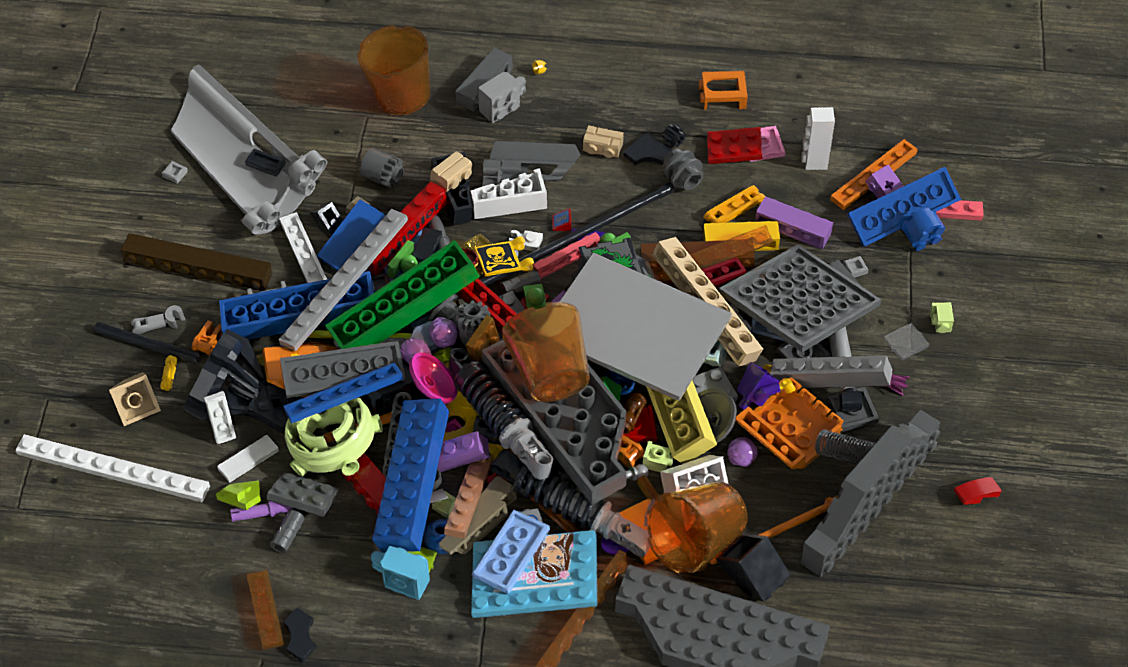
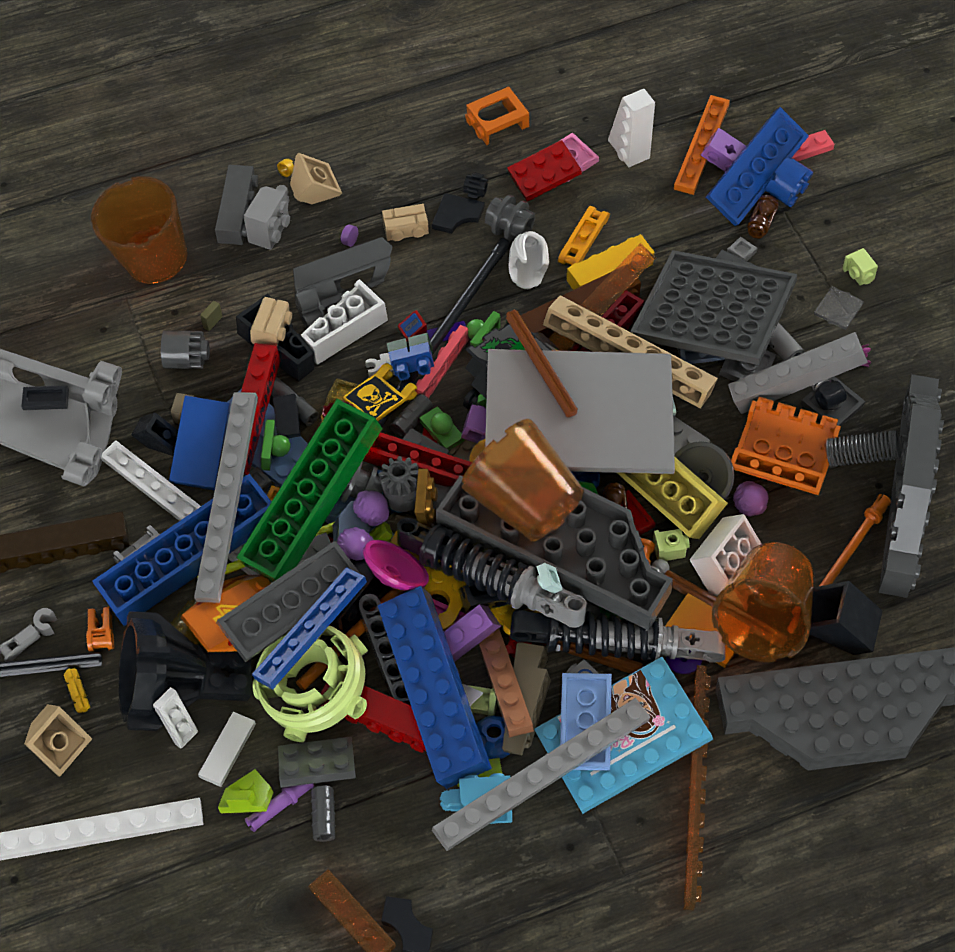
camera: 25 degrees left, 5 degrees up
dark purple torso [737,362,795,410] -> none
medium lavender brick [755,197,833,249] -> none
none -> olive tile [200,301,223,331]
none -> tan slope [290,153,342,204]
none -> medium lavender tile [341,224,358,247]
none -> blue hips [387,333,434,381]
none -> light grey plate [432,698,651,851]
none -> dark orange axle [506,309,578,417]
none -> white hair [509,231,549,289]
none -> light aqua plate [536,563,563,594]
none -> reddish brown piece [747,195,779,239]

